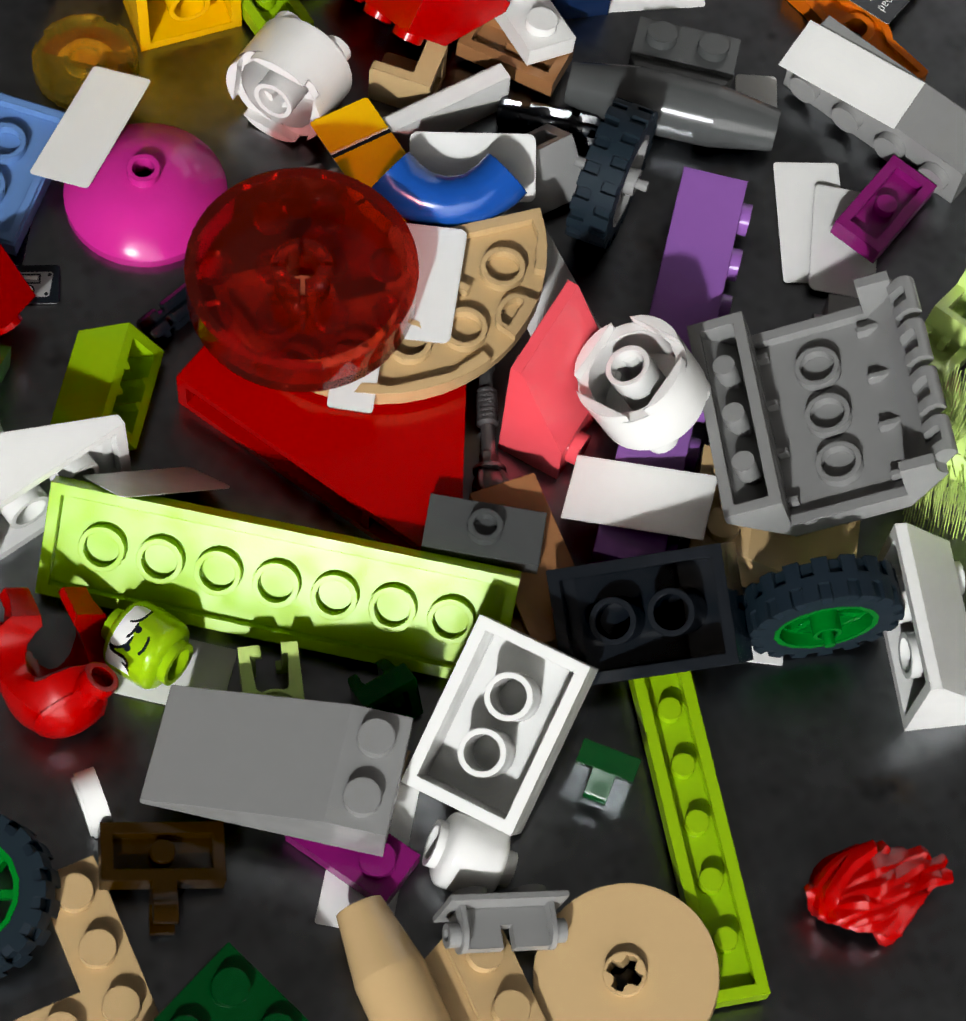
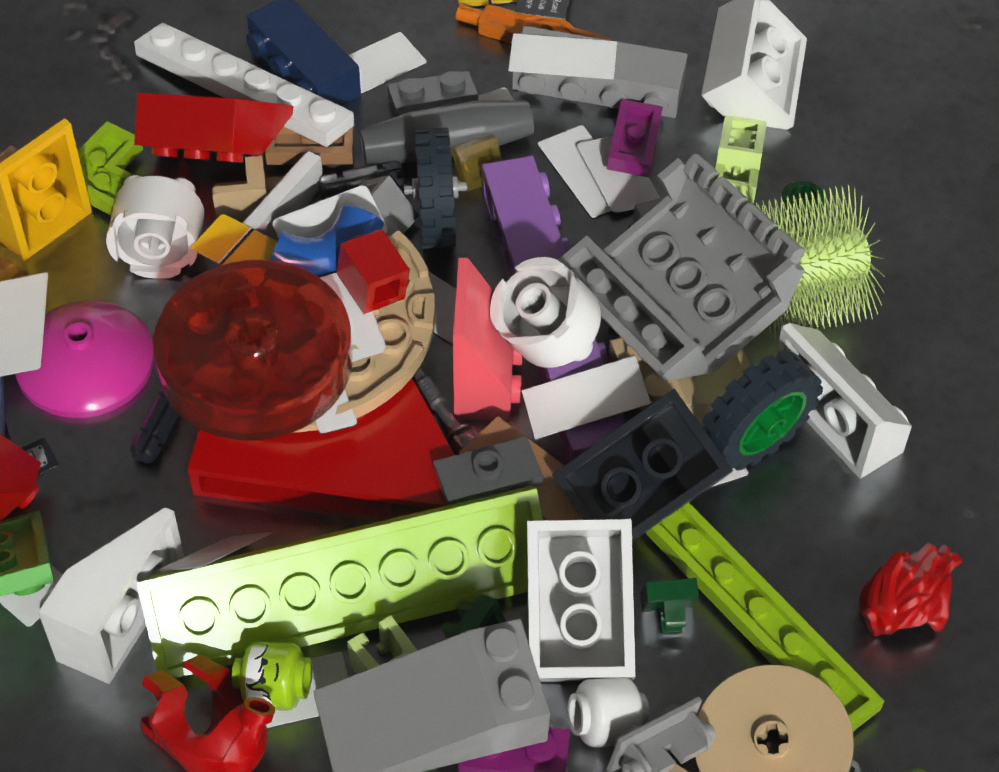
camera: 20 degrees left, 10 degrees down
lime brick [50,322,164,450] -> none
none -> red brick [337,229,410,314]
none -> clear yellow plate [451,134,503,192]

